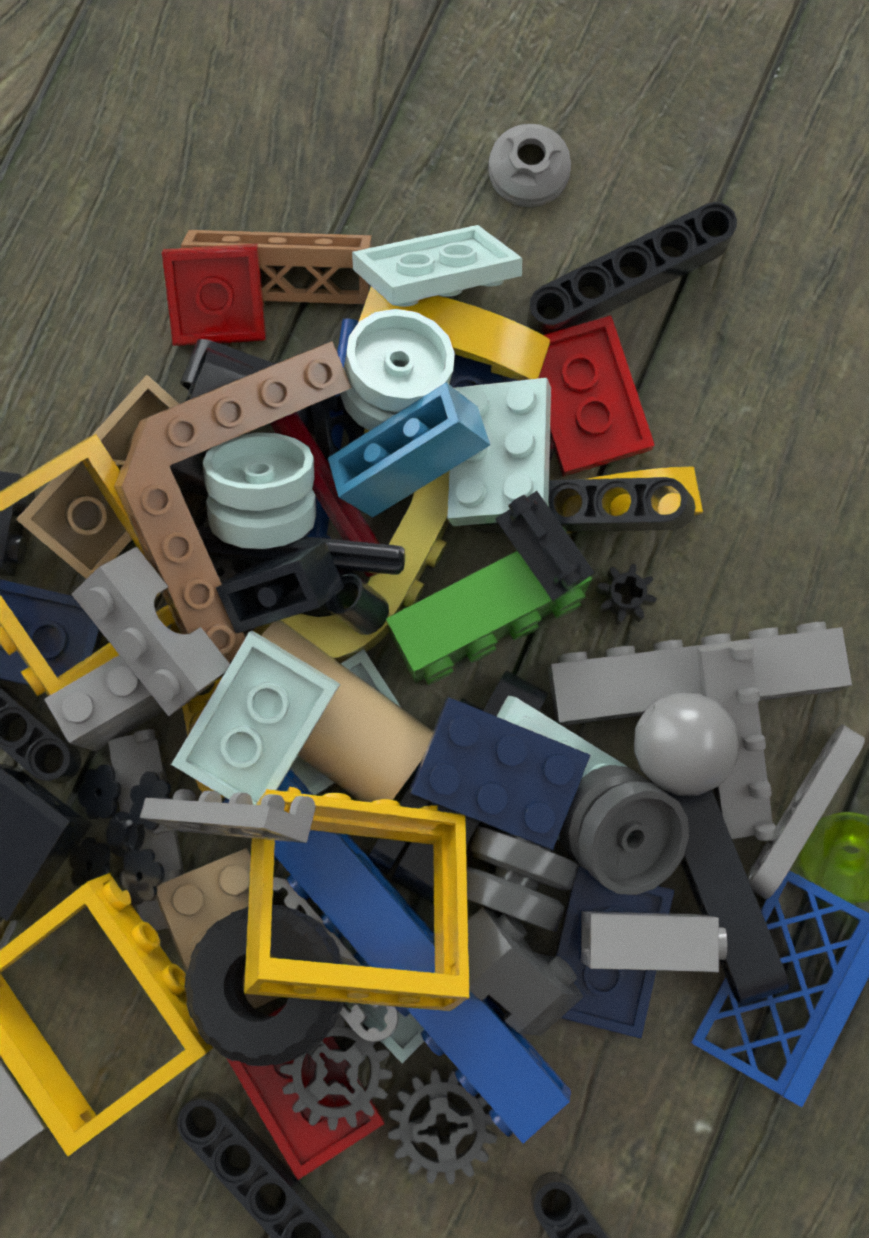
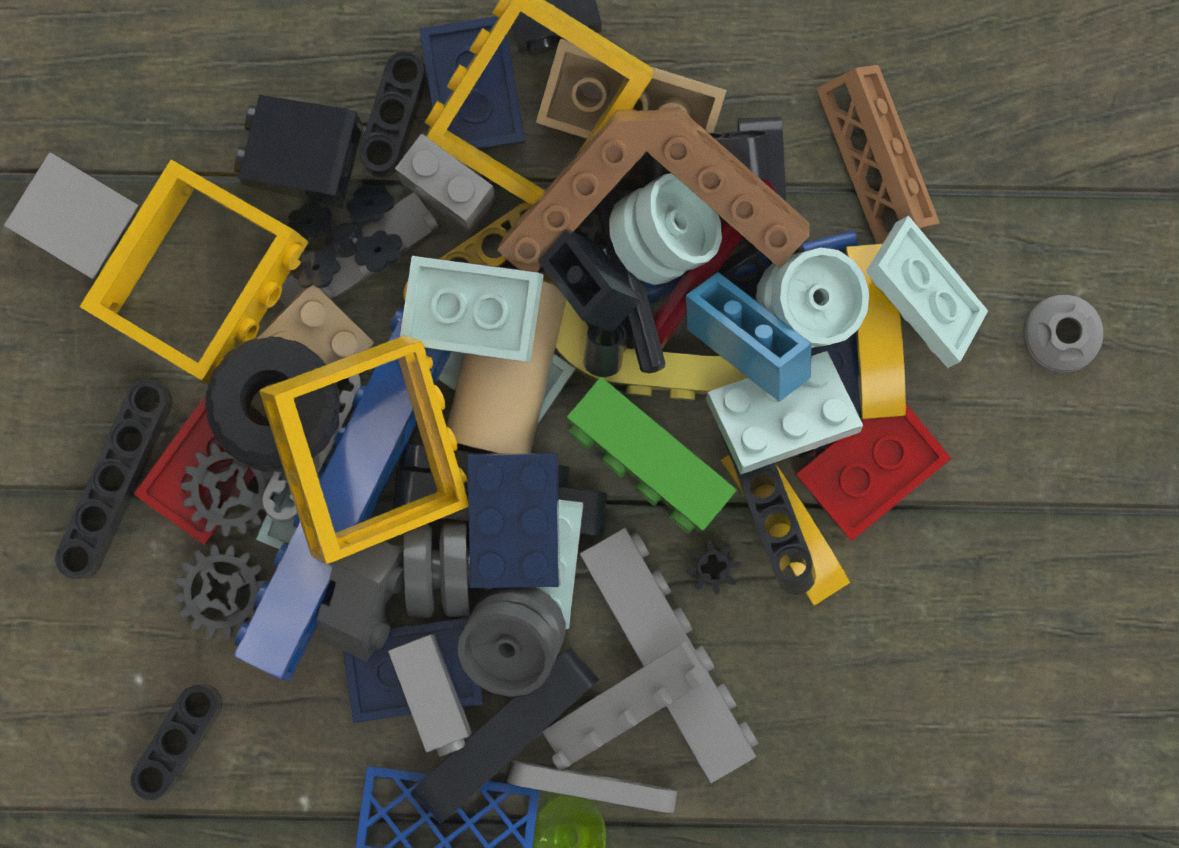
camera: 65 degrees right, 5 degrees up
light grey arch [72,547,230,716] -> none
light grey hinge [140,789,315,843] -> none
red tile [162,244,267,346] -> none
black hinge [495,491,595,602] -> none
black beam [527,202,737,335] -> none
light grey piece [634,692,739,796] -> none

